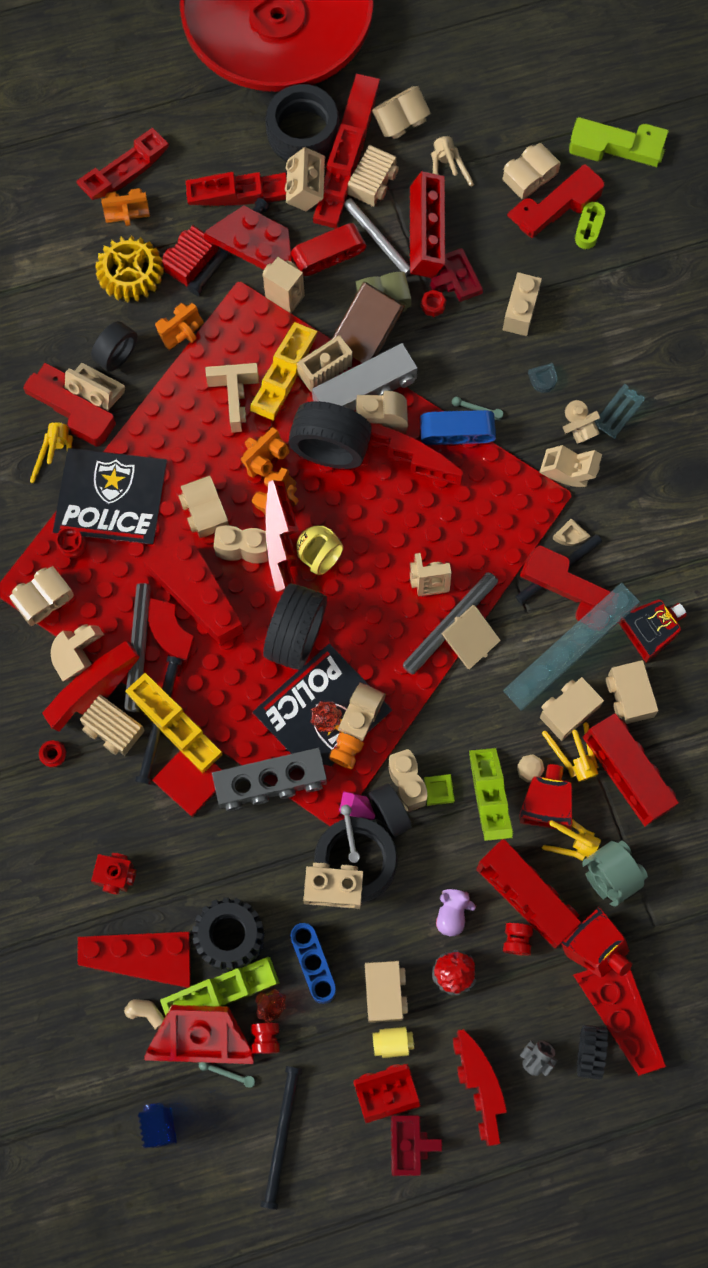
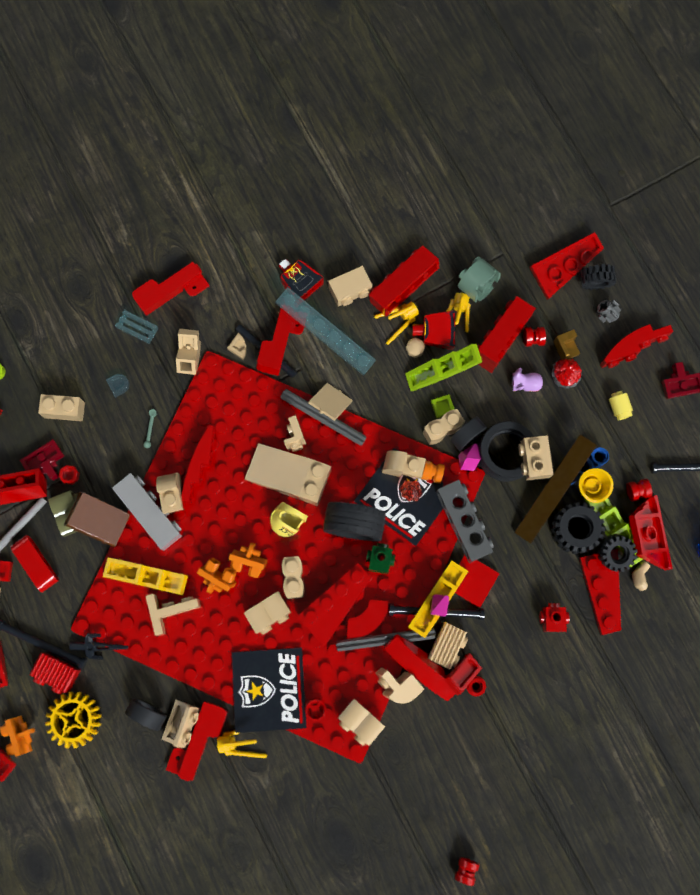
camera: 105 degrees left, 5 degrees up
orange hips [155,303,204,350] -> none
sand green hinge [198,1062,255,1088] -> none
red wing [203,205,292,270] -> none
clear red piece [255,989,286,1023] -> none
tan brick [263,257,304,313] -> none
slope [266,480,299,592] -> none
black tyre [288,401,372,469] -> none
tan brick [297,335,352,392] -> none
light grey hinge [341,805,360,863] -> none
red bracket [353,1064,420,1123] -> none
tan brick [365,961,408,1023] -> none
blue beam [420,410,496,445] -> none
tan brick [540,677,604,741] -> none
red torso [561,907,632,977] -> none
tan hips [563,400,600,444] -> none
none -> black piece [69,633,129,660]
none -> red piece [132,262,210,316]
none -> tan slope [245,443,331,506]
none -> dark green brick [366,543,395,574]
none -> dark pink slope [430,594,449,617]
none -> red tile [444,653,482,695]
none -> dark brown tile [515,435,597,543]
none -> pearl gold panel [553,330,580,360]
none -> yellow helmet [579,468,613,503]
none -> black tyre [597,534,638,572]

